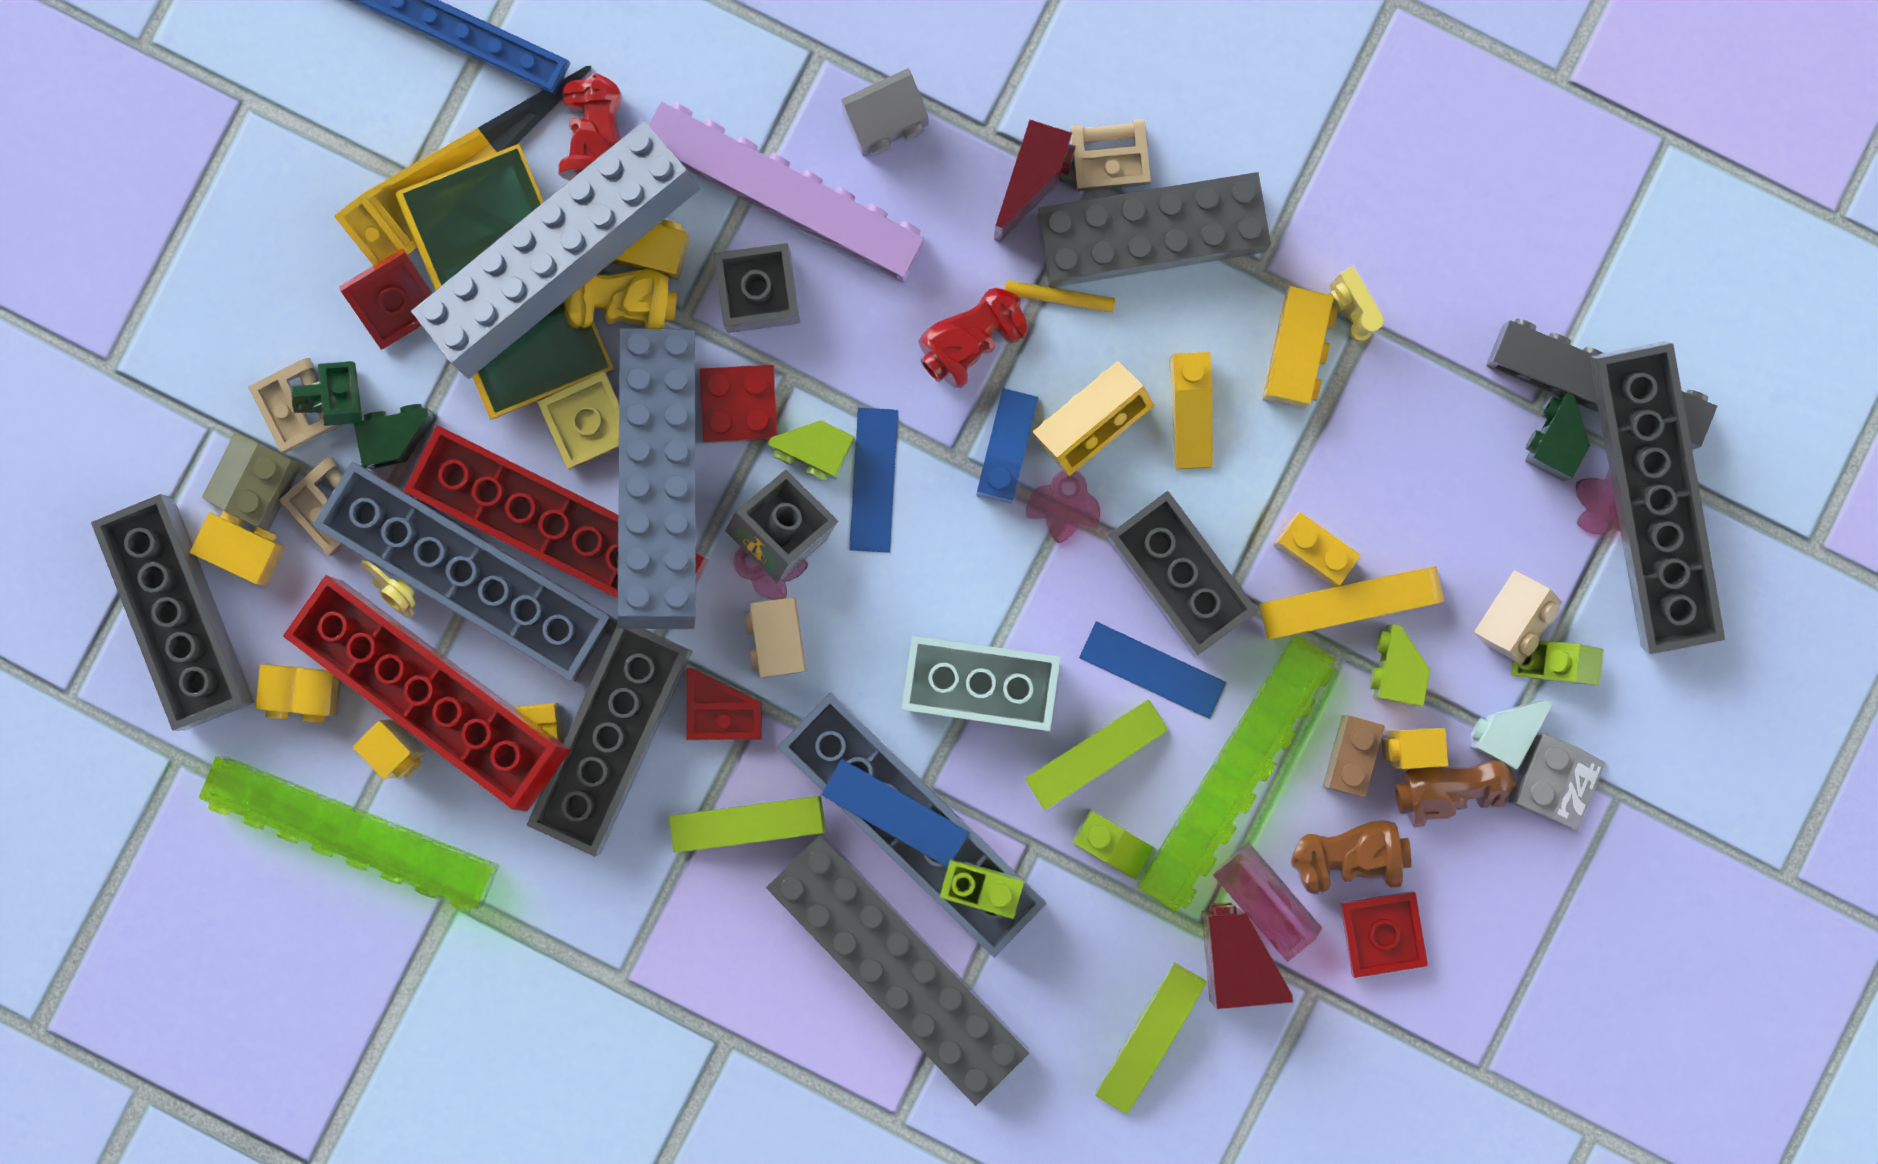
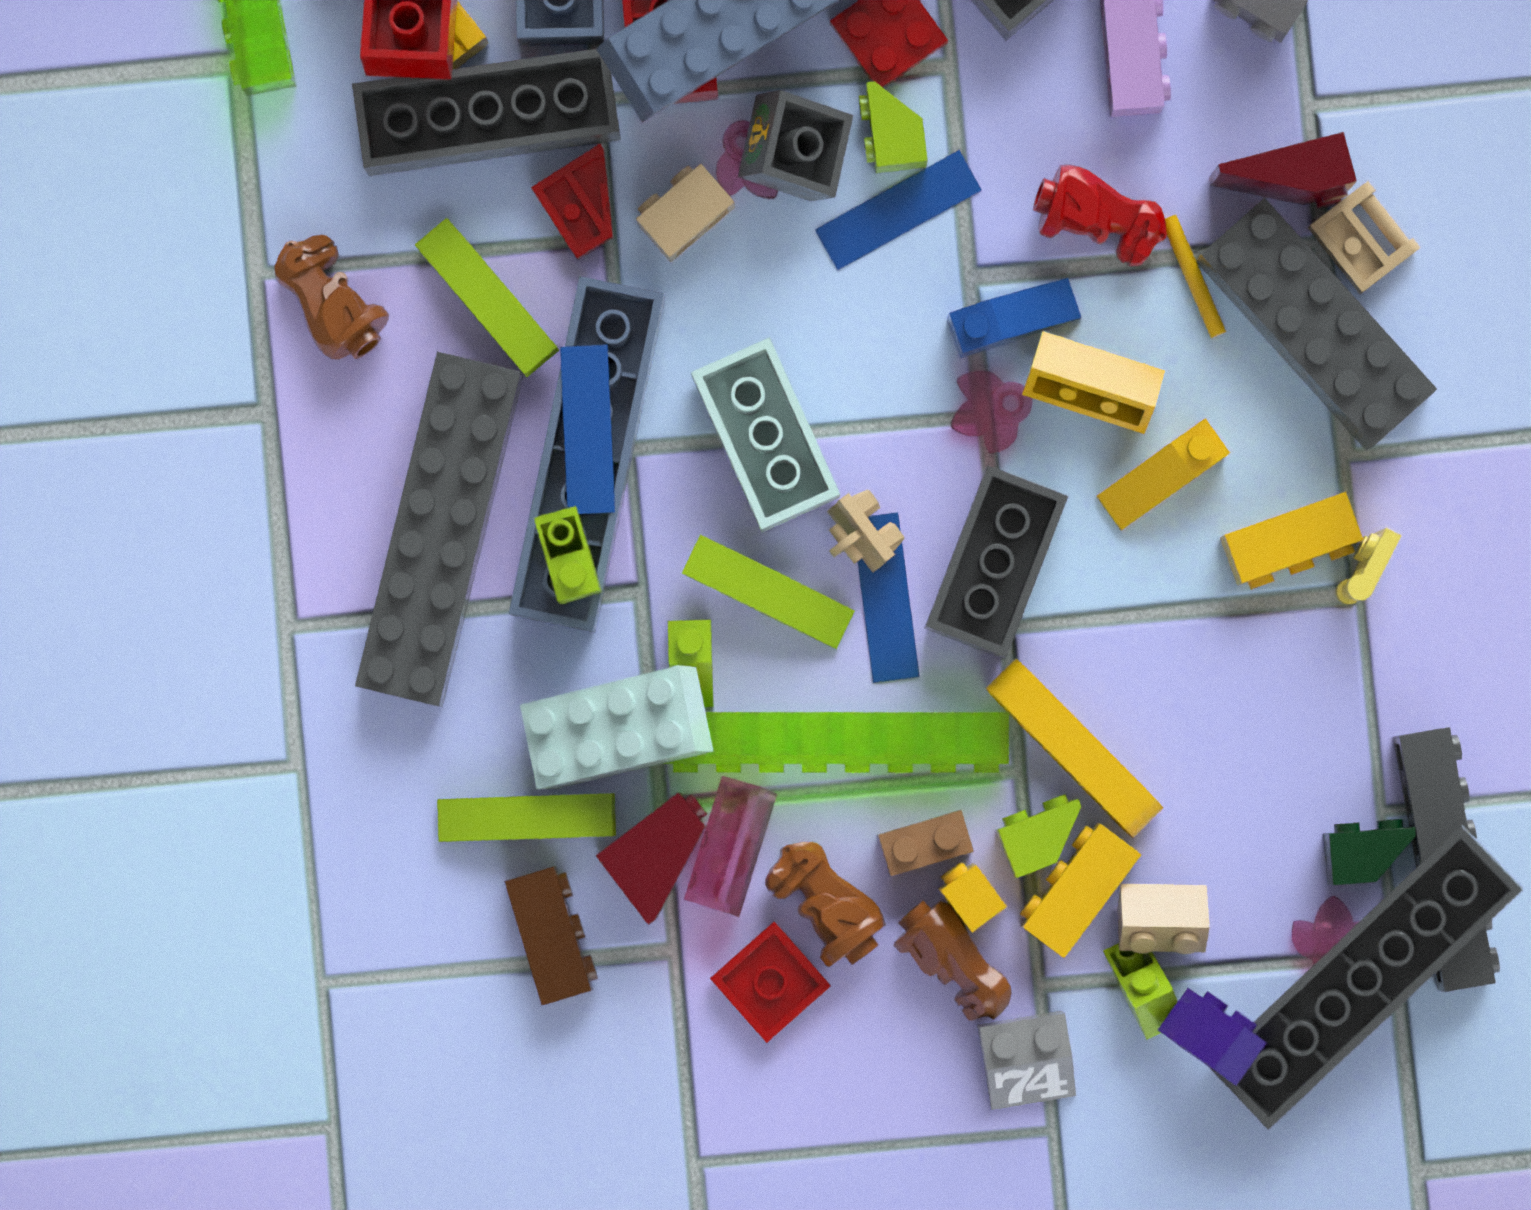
camera: 55 degrees right, 0 degrees up
yellow brick [1273,512,1361,587] -> none
light aqua slope [1471,700,1553,770] -> none
none -> dark orange animal [274,234,390,360]
none -> reddish brown brick [504,866,598,1006]
none -> light aqua brick [520,665,714,789]
none -> tan hips [827,489,905,573]
none -> yellow brick [1020,823,1142,958]
none -> dark purple brick [1158,988,1266,1086]

